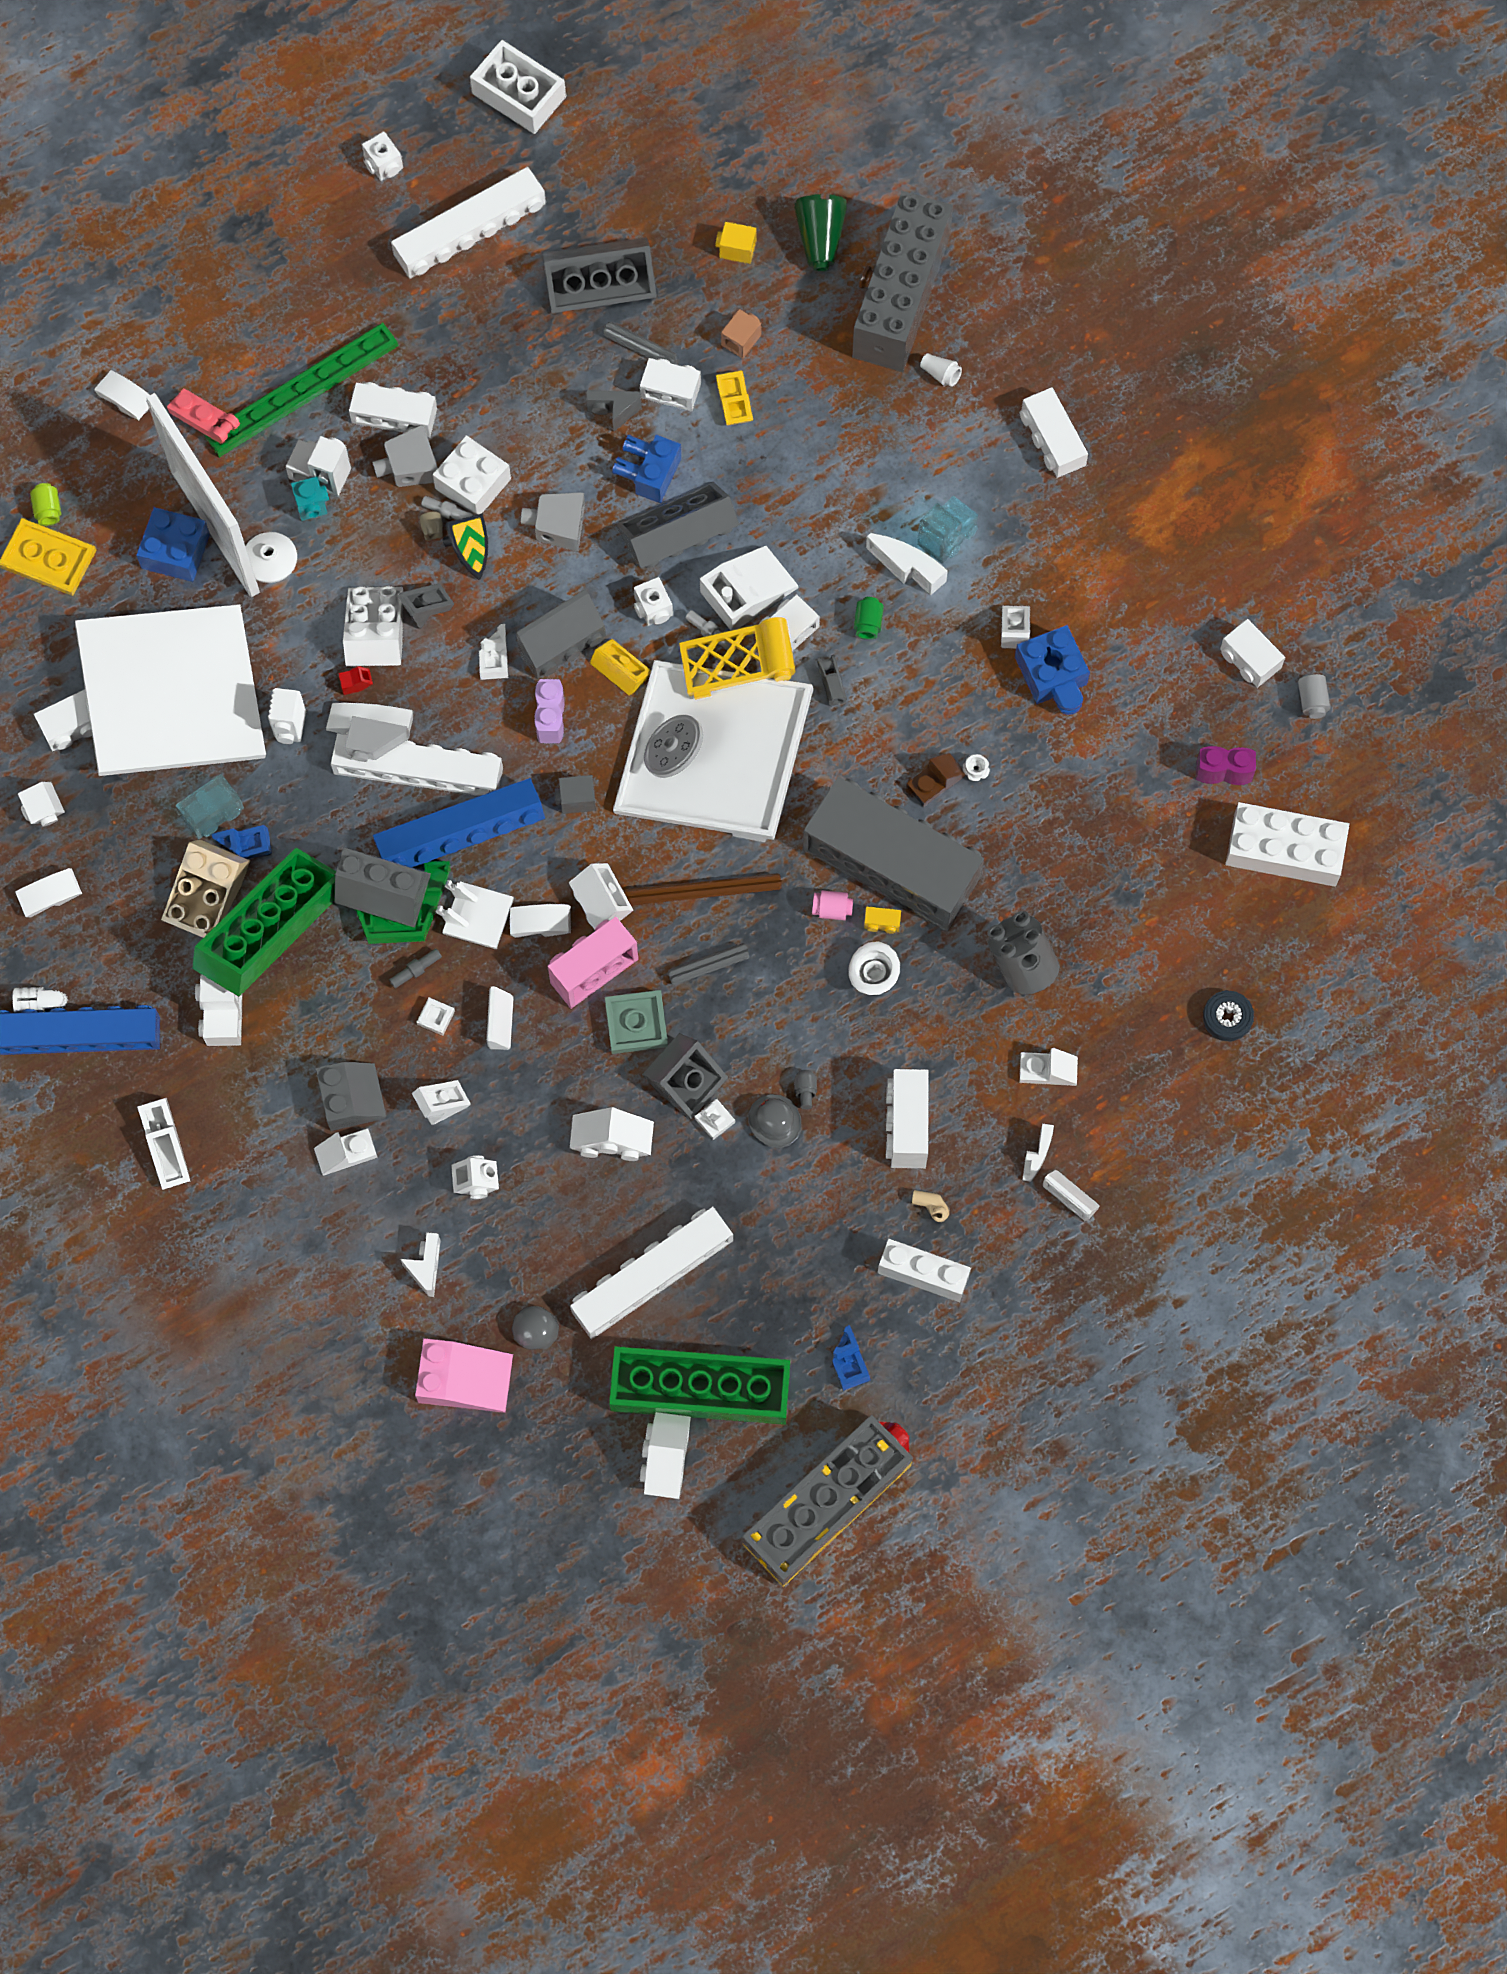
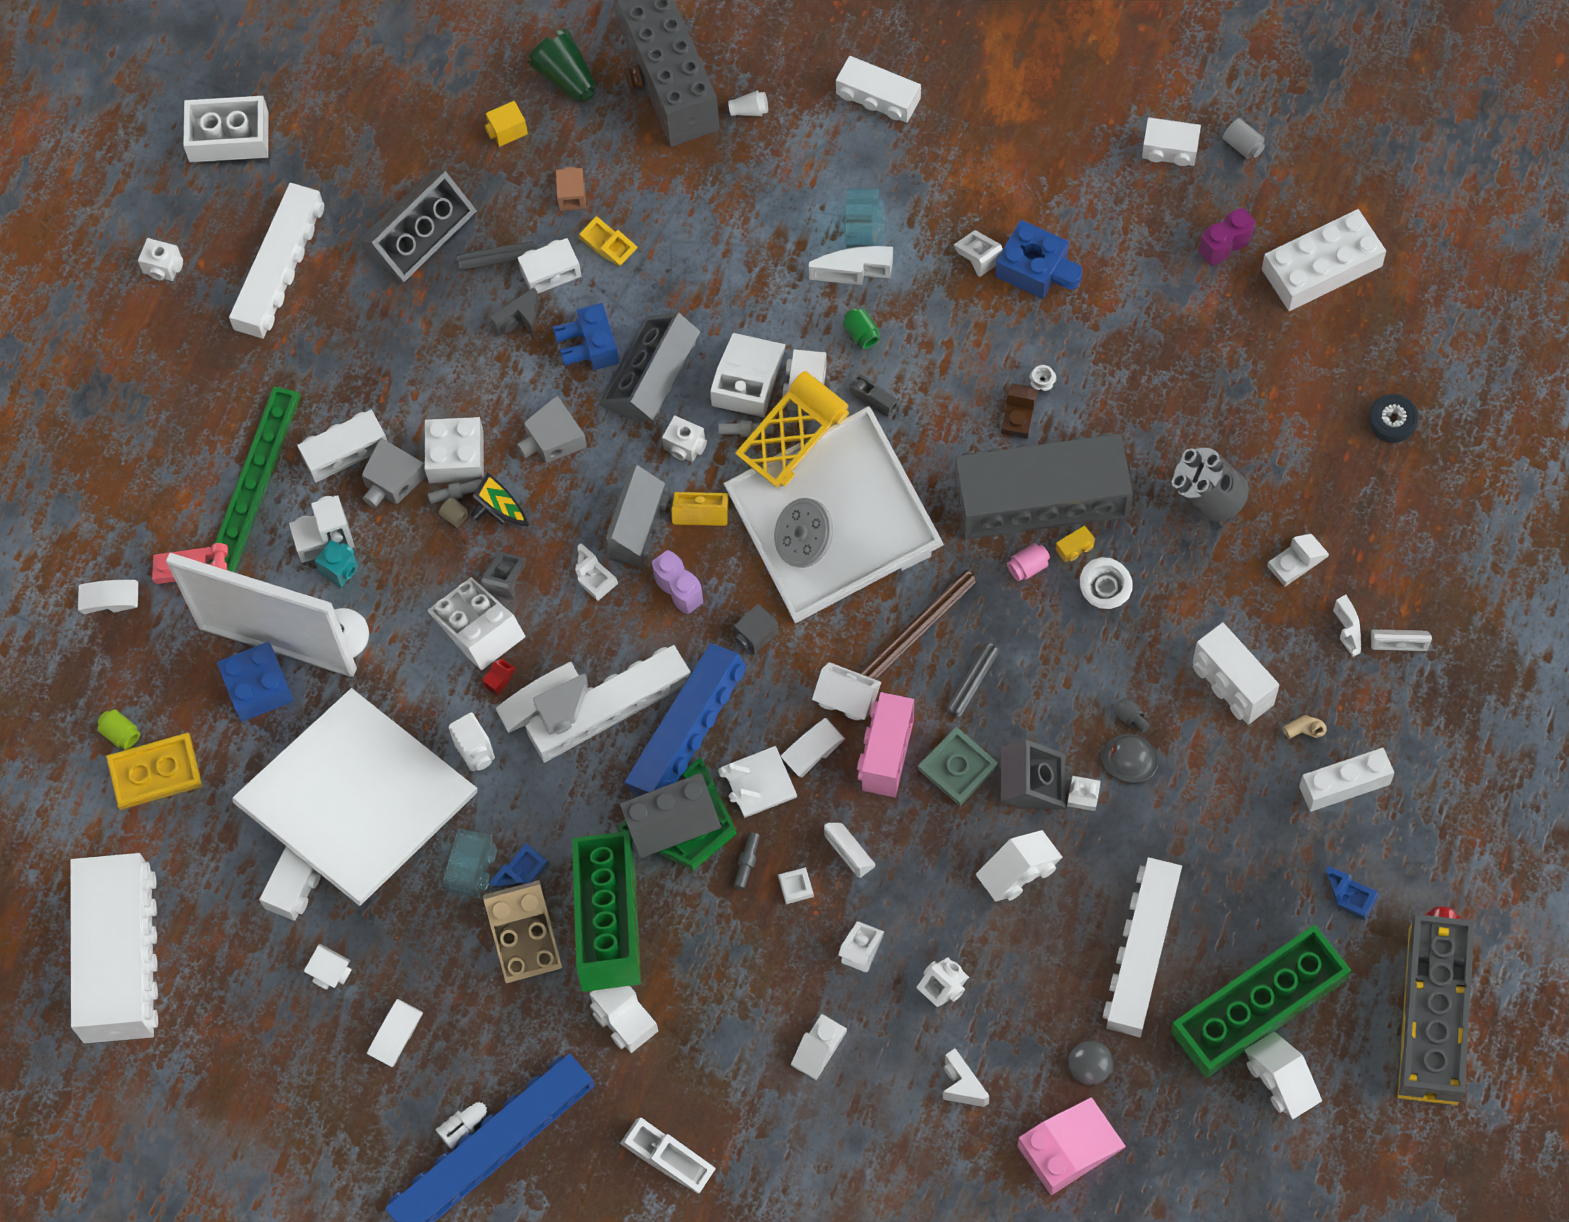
camera: 35 degrees left, 5 degrees down
dark grey slope [316,1062,387,1131] -> none

